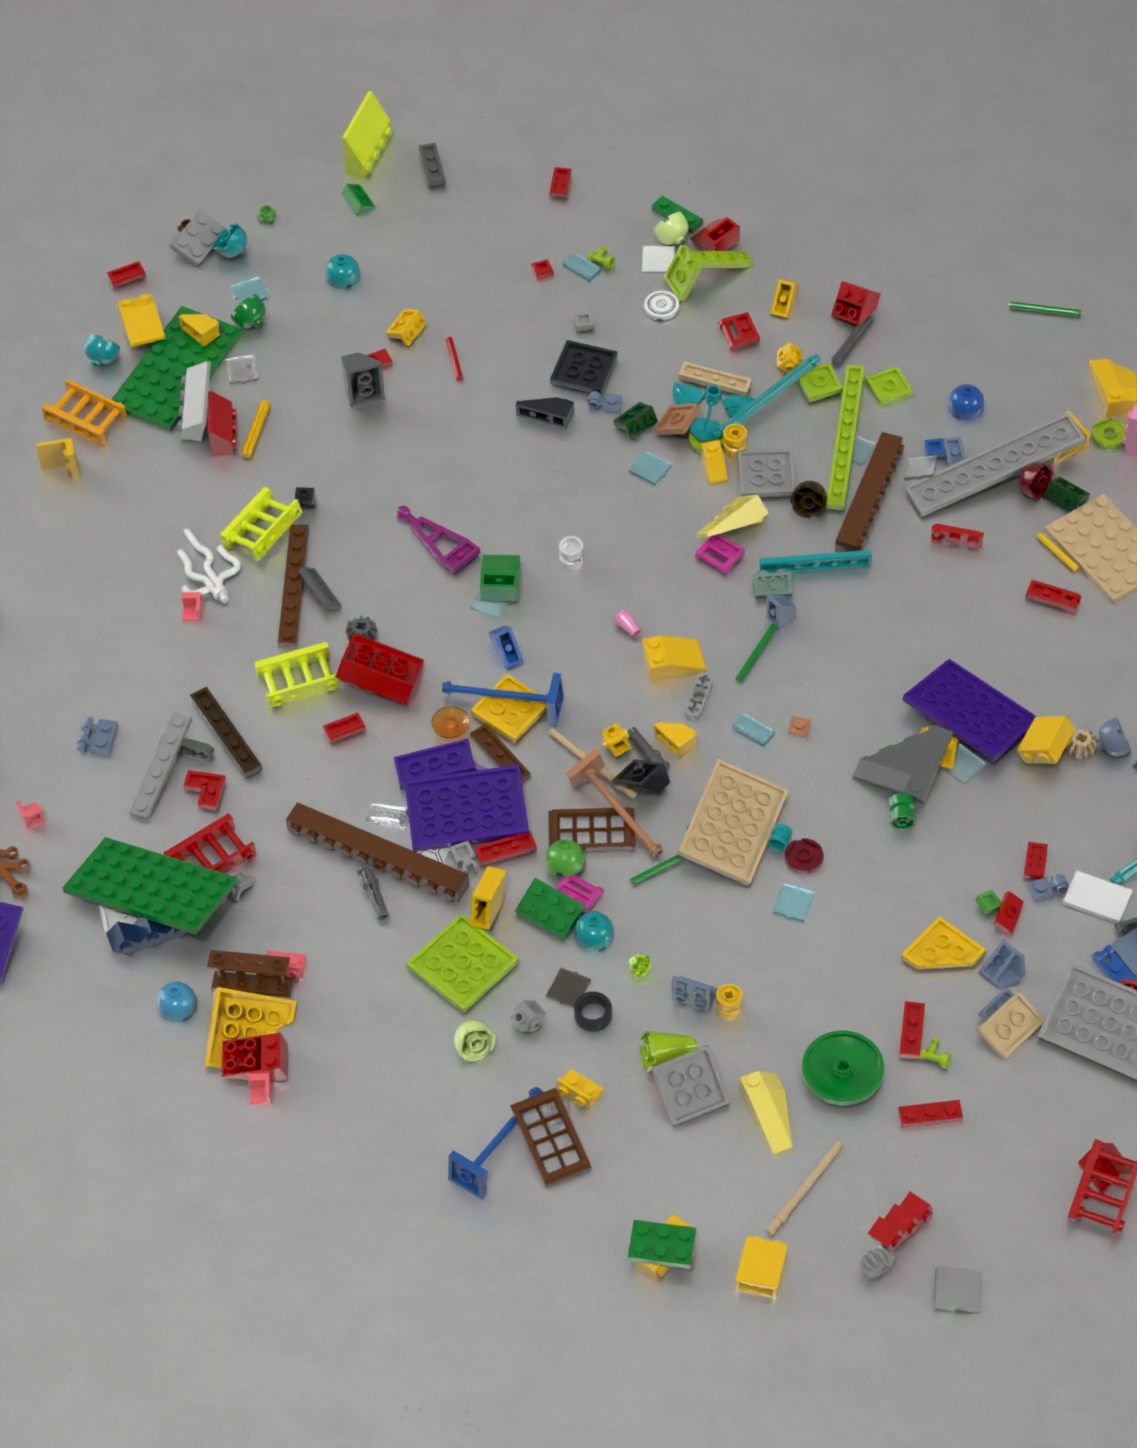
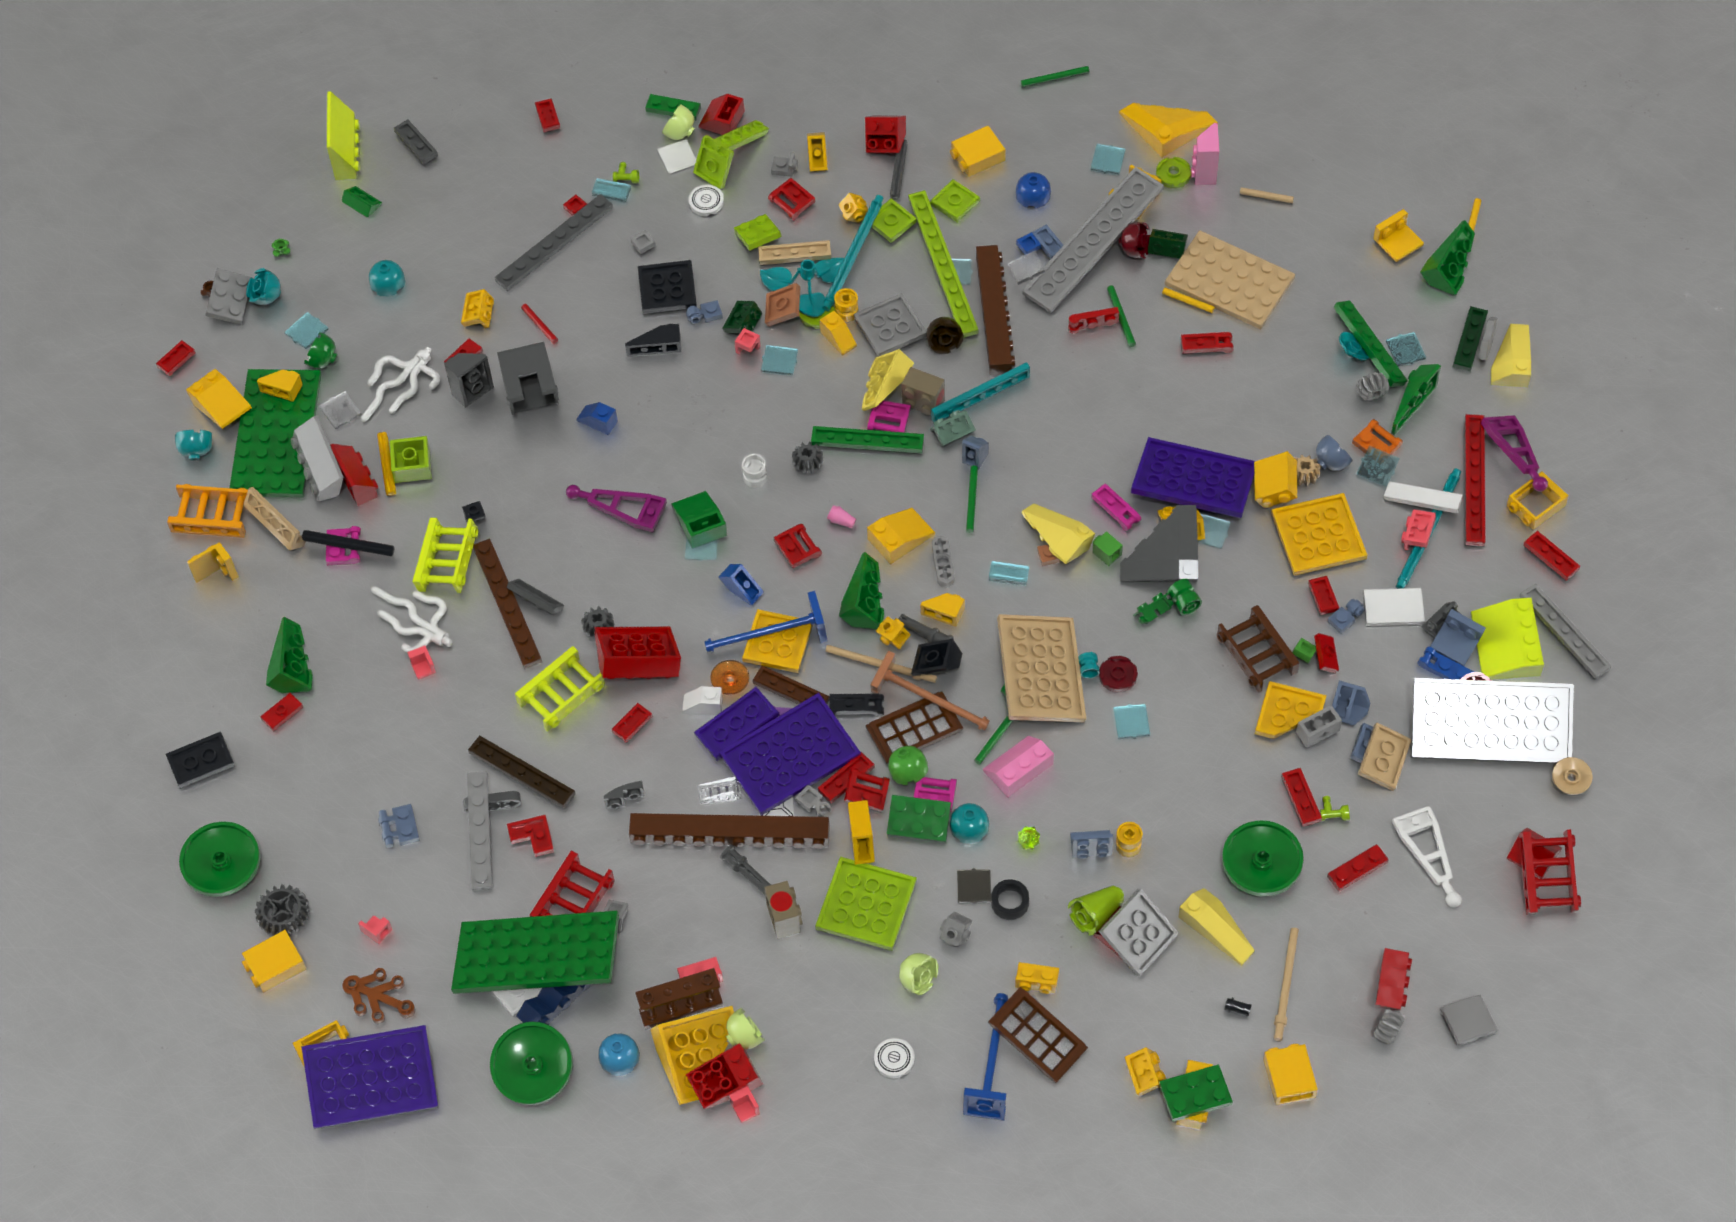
camera: 25 degrees left, 5 degrees up
none -> tan fence [243,487,306,551]
none -> red plate [260,693,304,732]
none -> green wedge [266,617,313,693]
none -> black axle [302,530,395,556]
none -> dark pink plate [326,526,361,566]
none -> white plant [361,347,440,422]
none -> lime brick [390,436,432,483]
none -> green dish [490,1022,573,1105]
none -> dark grey plate [495,194,613,291]
none -> dark grey piece [497,342,559,415]
none -> blue slope [576,402,618,435]
none -> dark grey slope [604,781,644,809]
none -> white slope [682,686,723,715]
none -> yellowish green cylinder [726,1008,765,1050]
none -> lime plate [734,214,781,251]
none -> coral panel [735,328,761,354]
none -> dark tan brick [764,881,803,939]
none -> light grey bracket [771,152,798,177]
none -> red plate [774,524,822,568]
none -> dark grey gear [792,442,823,474]
none -> green plate [811,426,924,454]
none -> black plate [829,694,884,716]
none -> green wedge [839,552,884,629]
none -> red plate [844,767,890,812]
none -> white tile [873,1038,915,1079]
none -> dark tan brick [901,367,945,415]
none -> yellow brick [950,126,1006,177]
none -> bright pink slope [983,736,1054,797]
none -> light yellow wedge [1022,504,1095,564]
none -> clear light blue piece [1091,144,1125,175]
none -> dark pink plate [1091,483,1141,531]
none -> bright green brick [1092,531,1123,566]
none -> green bar [1107,285,1136,347]
none -> yellow bracket [1125,1047,1166,1096]
none -> green hinge [1133,592,1174,625]
none -> reddish brown fence [1217,605,1300,693]
none -> black pin [1224,997,1252,1017]
none -> yellow plate [1271,493,1368,576]
none -> light grey brick [1296,705,1342,748]
none -> white plate [1392,806,1462,908]

